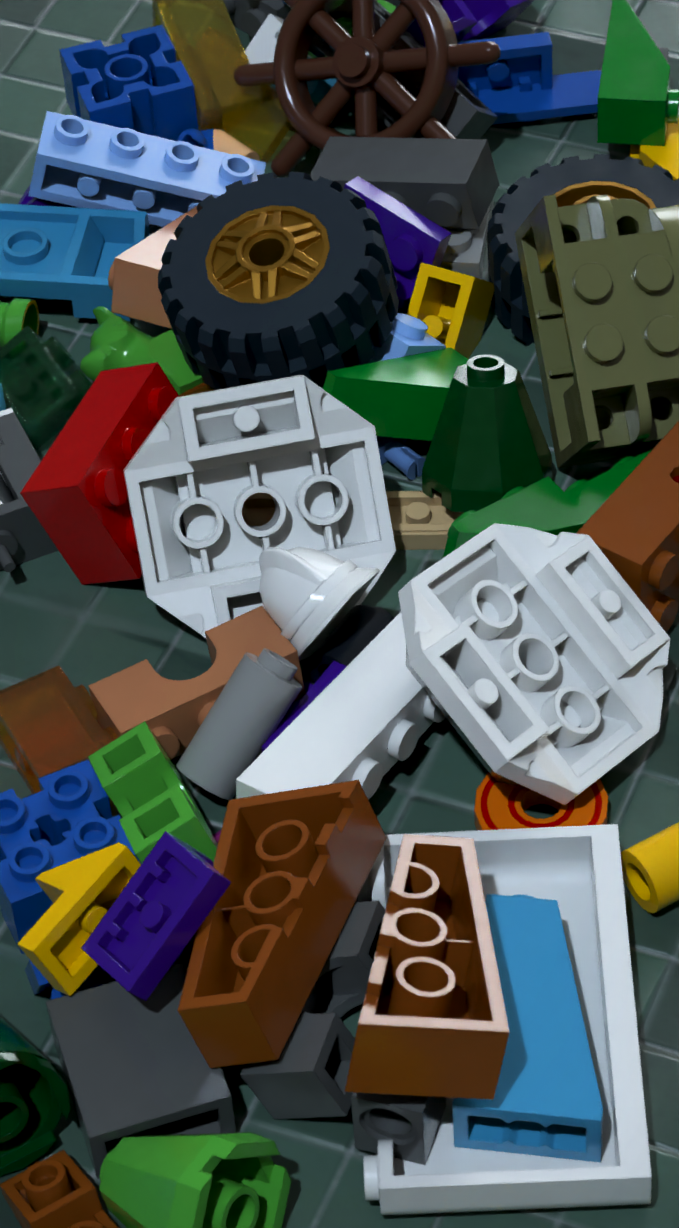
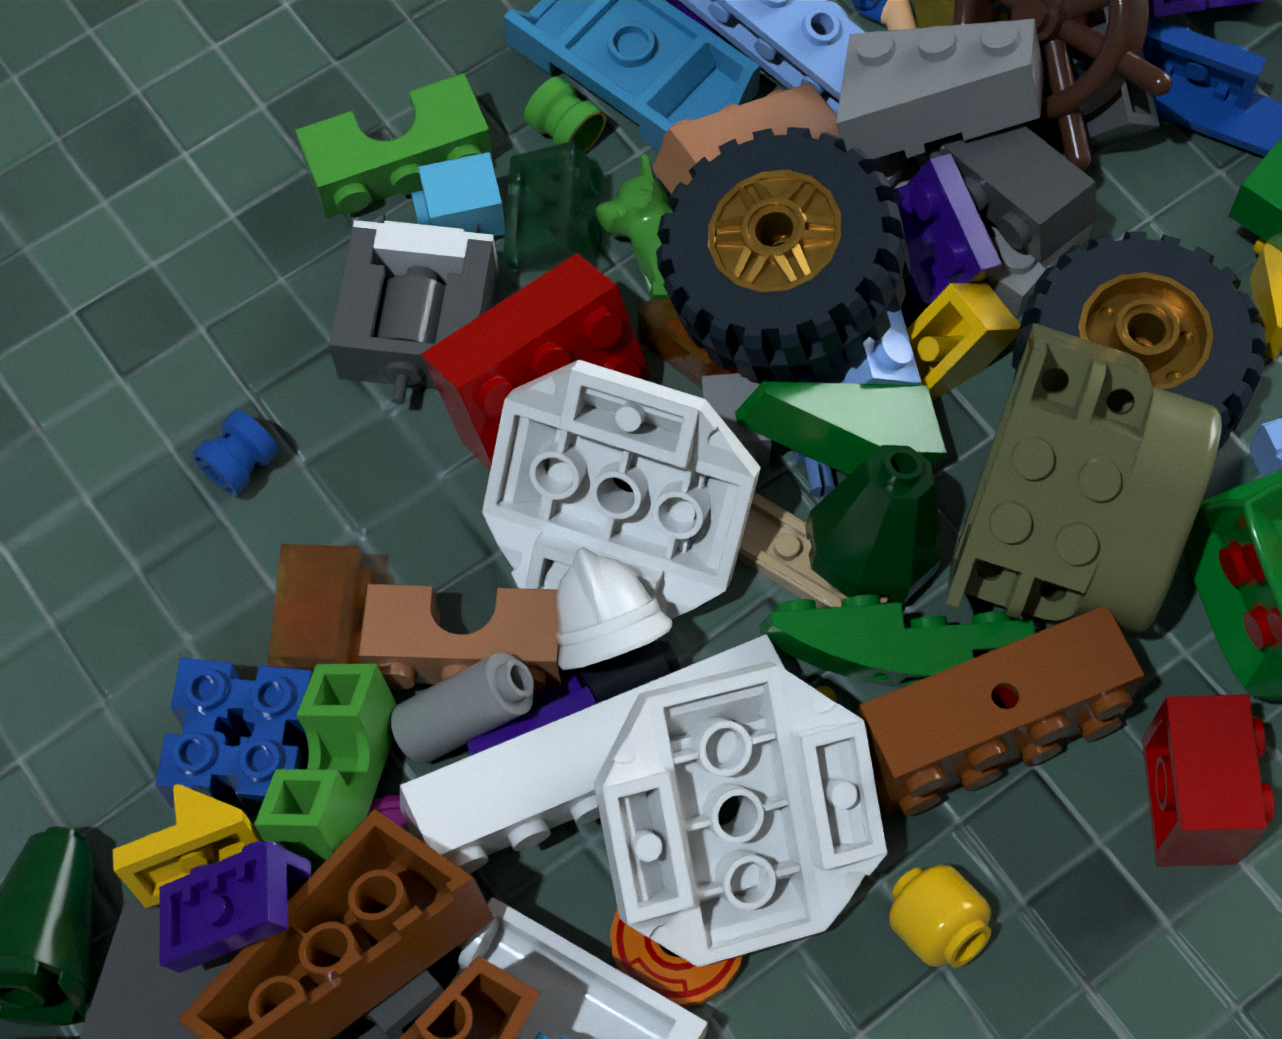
camera: 30 degrees right, 20 degrees up
none -> light grey wedge [836,19,1044,160]

